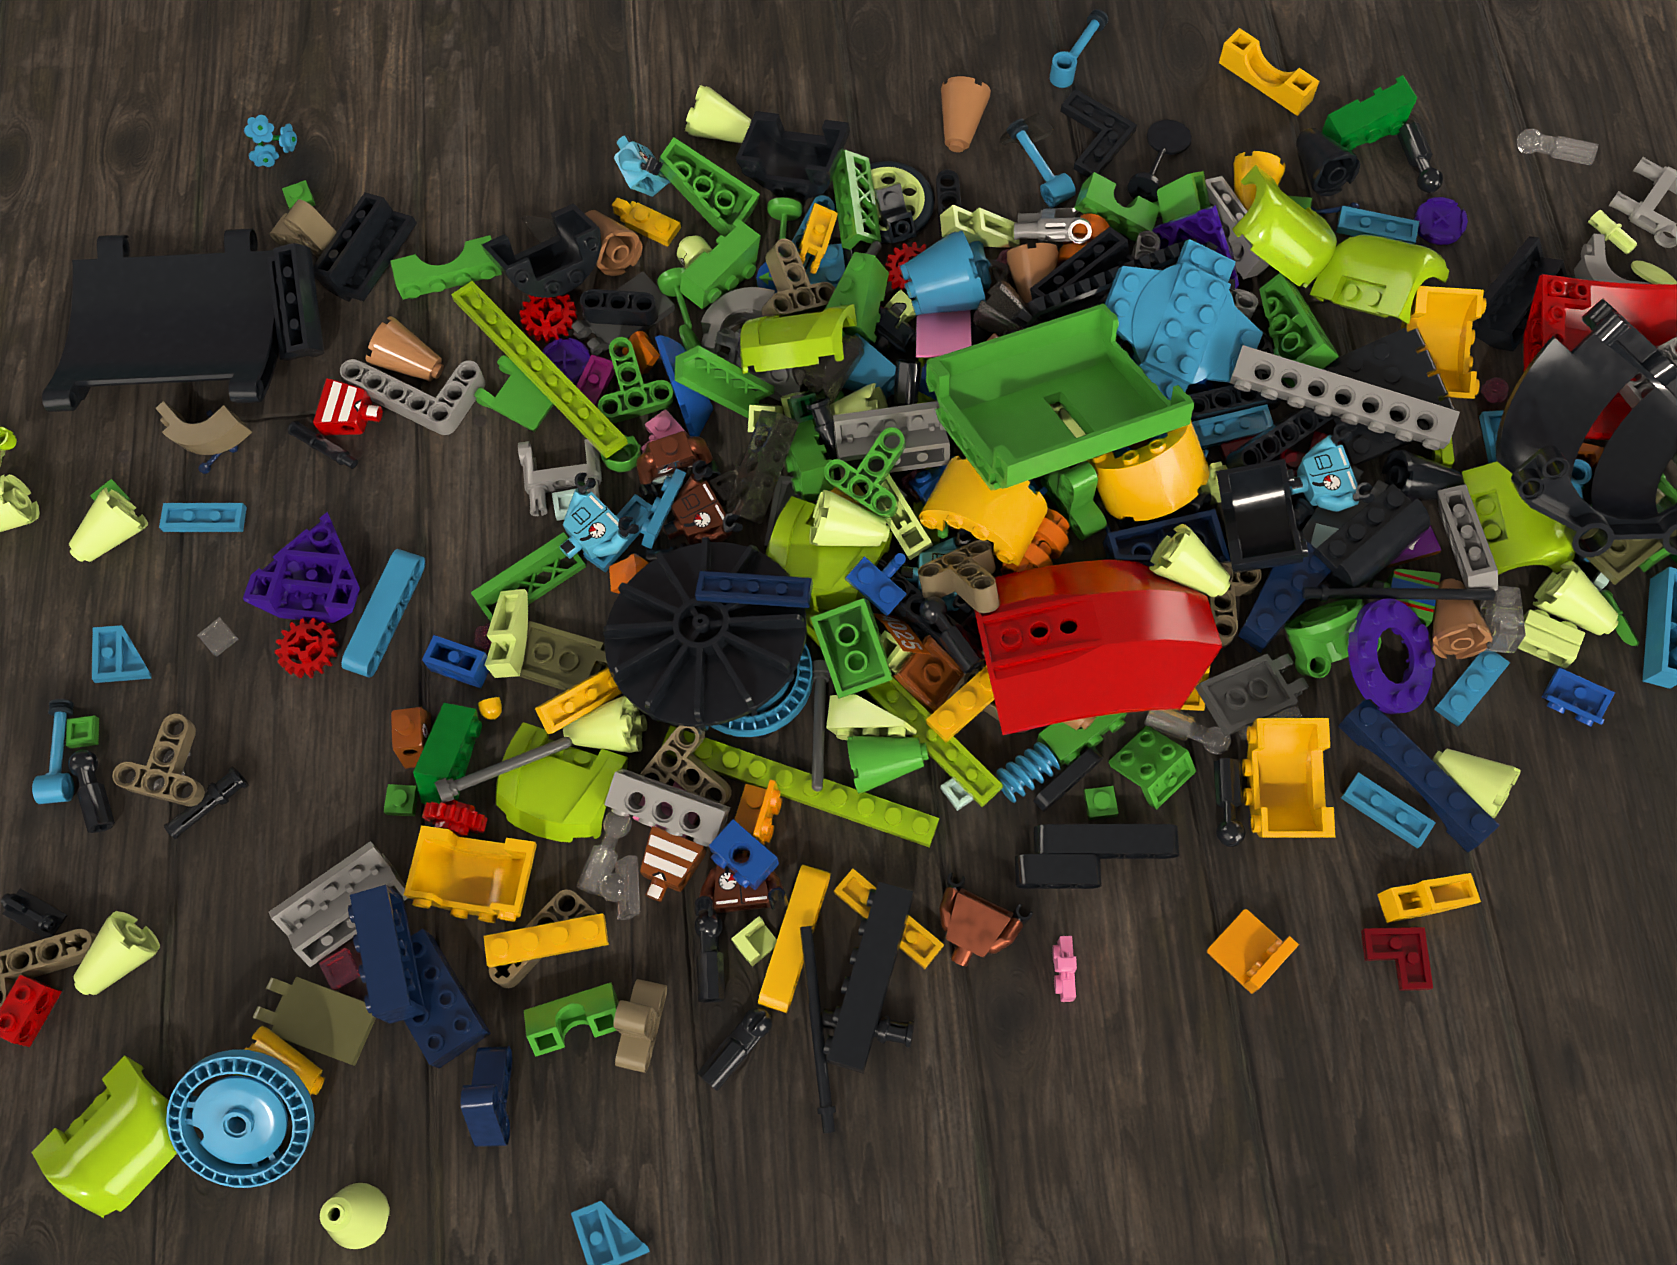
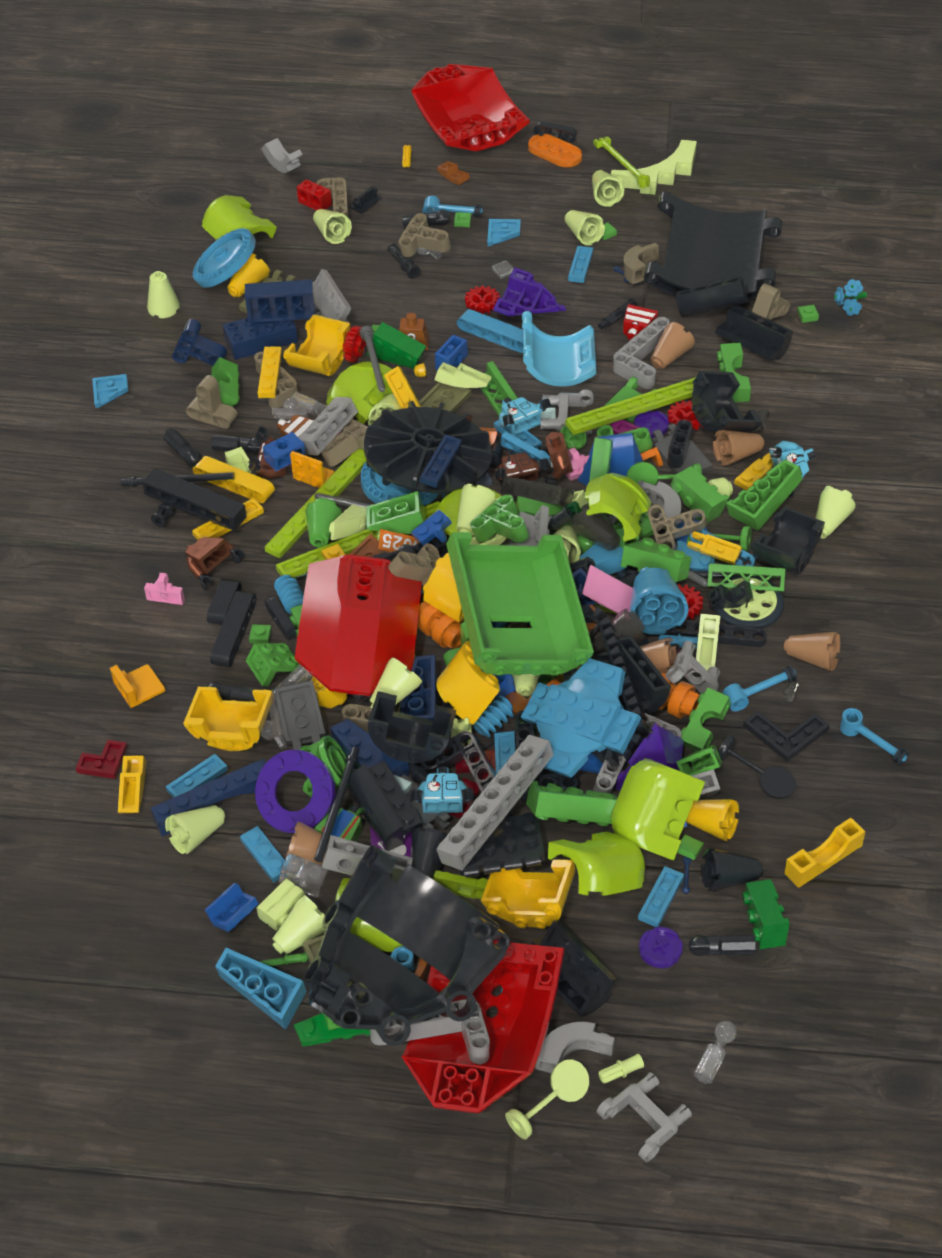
camera: 100 degrees right, 20 degrees down
none -> medium azure hinge [522,311,596,386]

